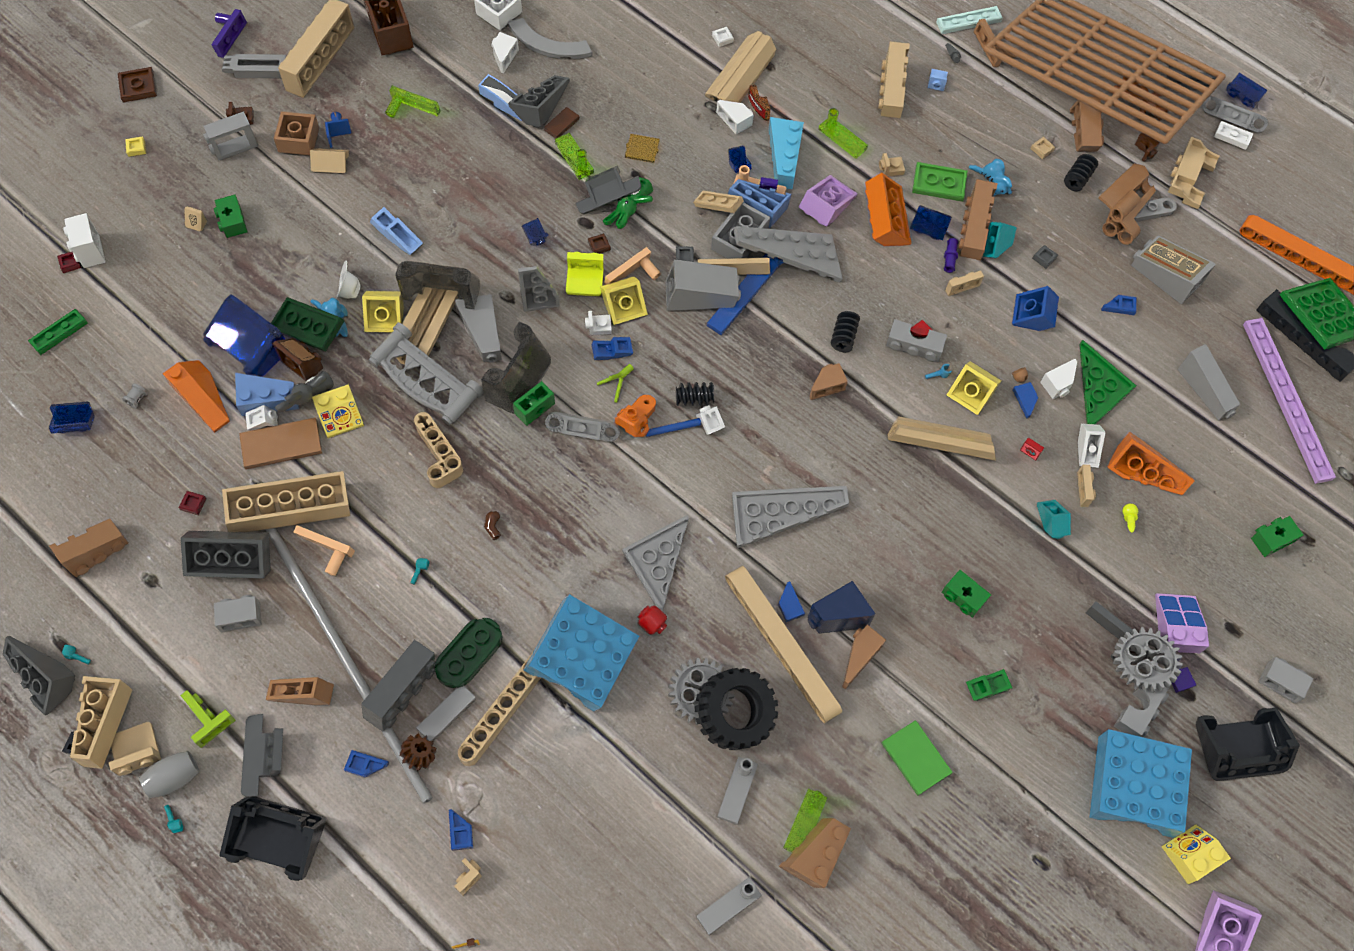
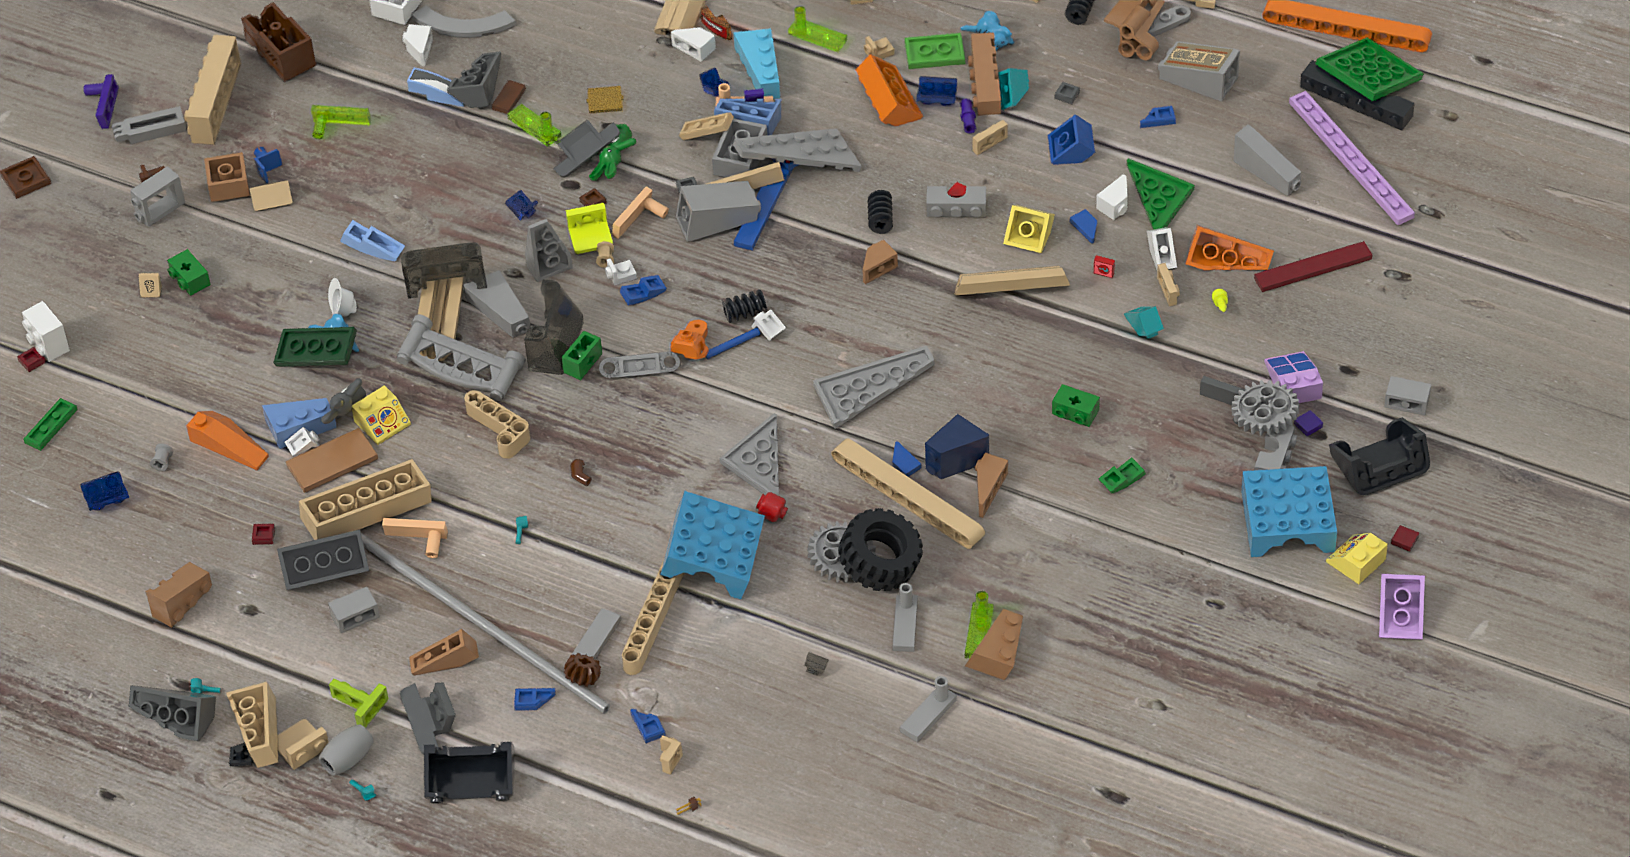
camera: 10 degrees left, 15 degrees down
light yellow tile [125,136,146,157] -> none
clear blue windscreen [203,294,285,377] -> none
reddish brown slope [273,338,323,381] -> none
dark grey brick [361,640,436,732] -> none
light yellow slope [362,291,404,332] -> none
dark green tile [435,618,502,688] -> none
lime plant [597,364,634,403] -> none
light yellow slope [600,277,648,325] -> none
lavender slope [799,175,858,227] -> none
bright green tile [882,720,953,796] -> none
dark azure hand [925,364,952,379] -> none
medium nougat hinge [1012,367,1028,383] -> none
green brick [1251,516,1303,558] -> none
none -> tan bush [596,241,614,268]
none -> clear smoke plate [804,652,829,676]
none -> dark red tile [1254,241,1372,292]
none -> dark red tile [1391,525,1419,552]

